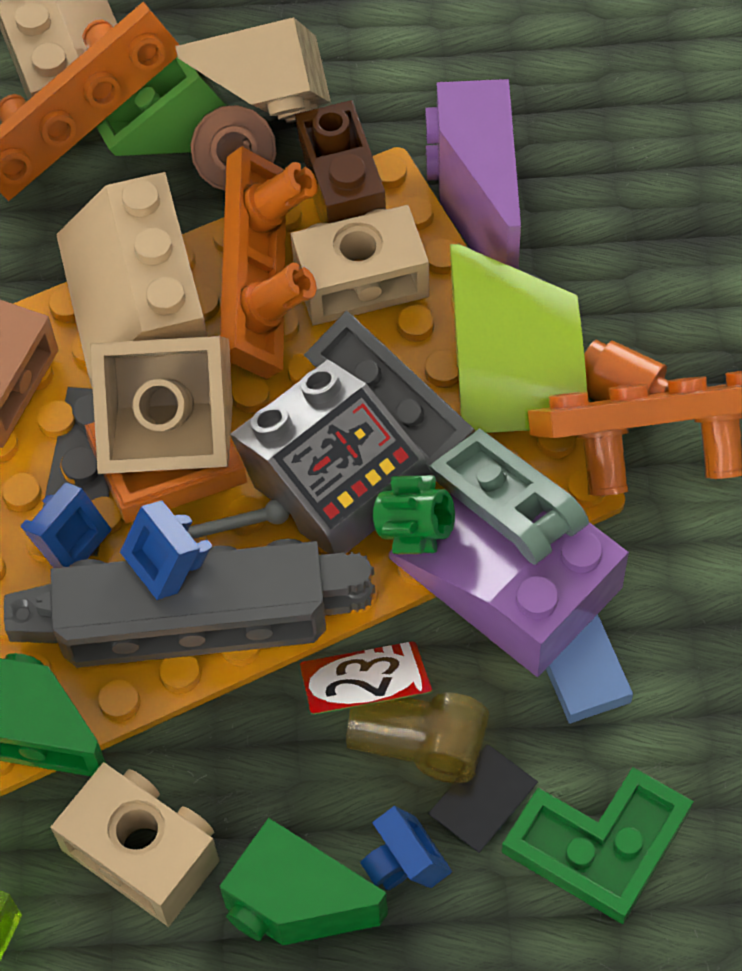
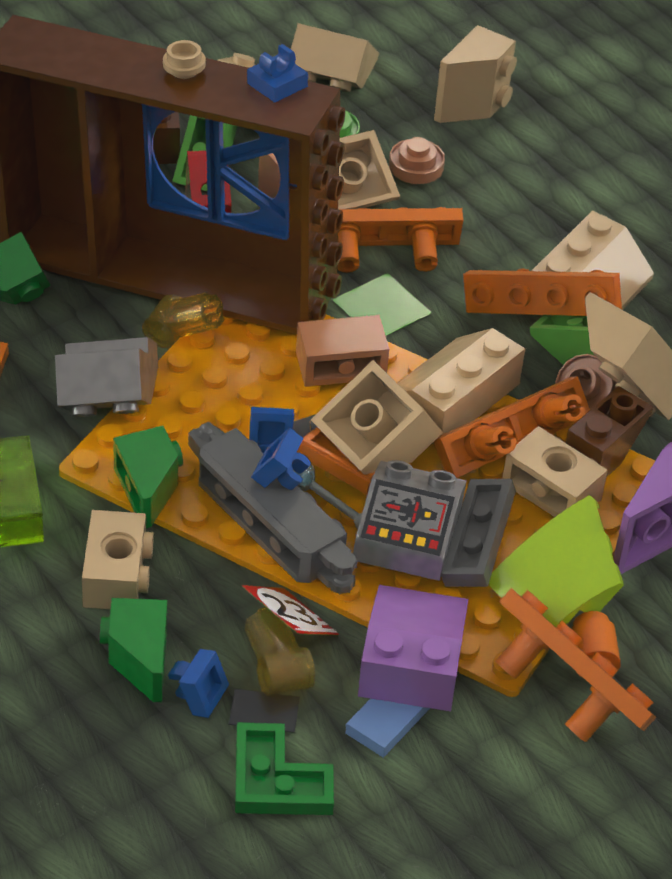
camera: 50 degrees right, 15 degrees down
green gear [373,475,455,554] -> none
sand green plate [429,428,589,565] -> none

